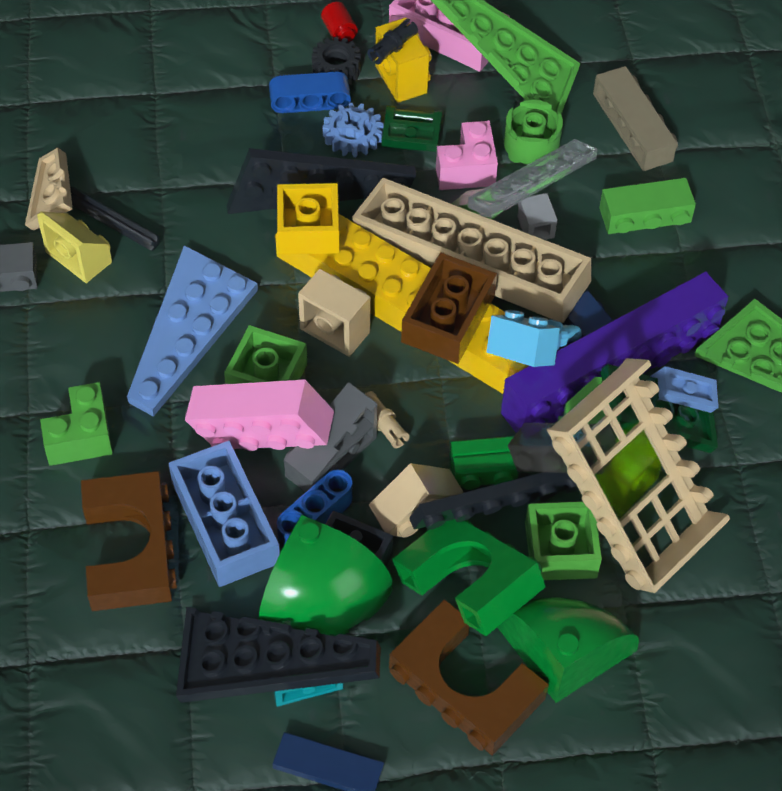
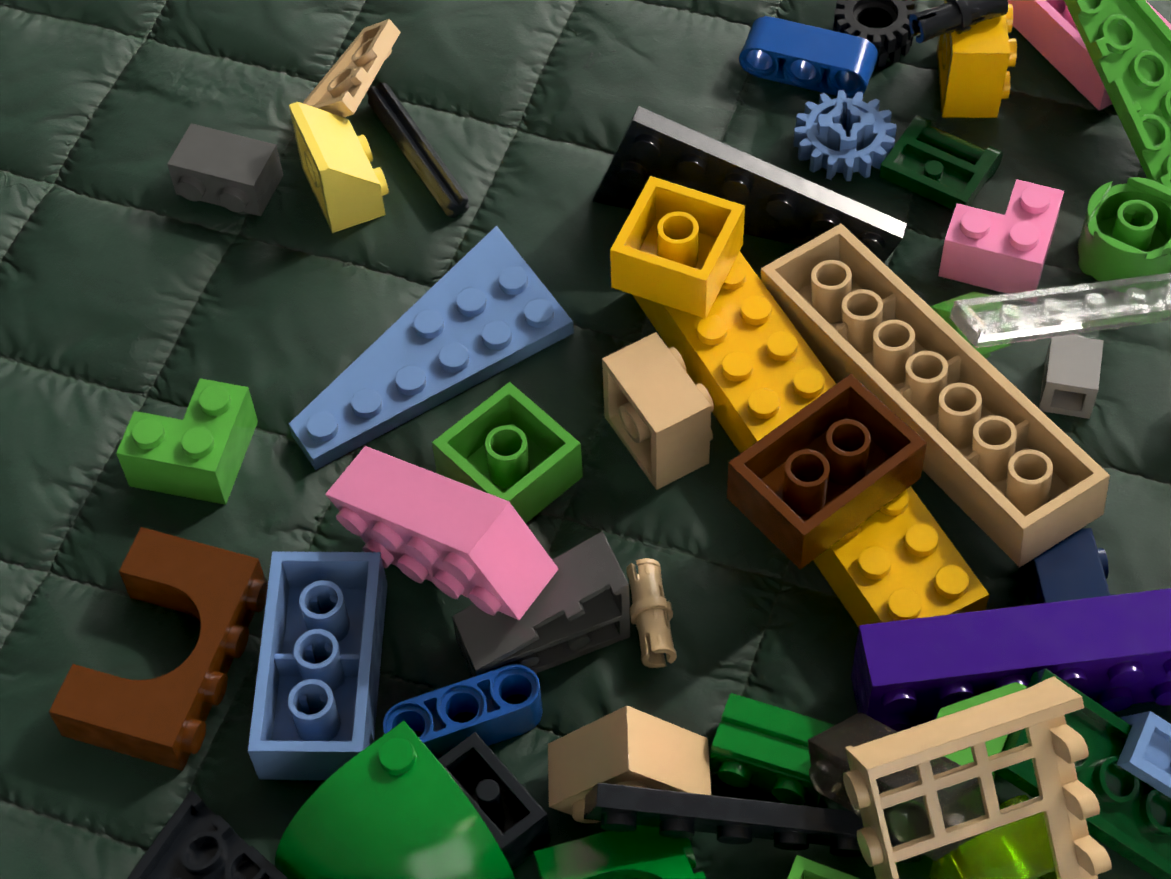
camera: 30 degrees right, 0 degrees up
medium azure brick [487,310,582,367] -> none

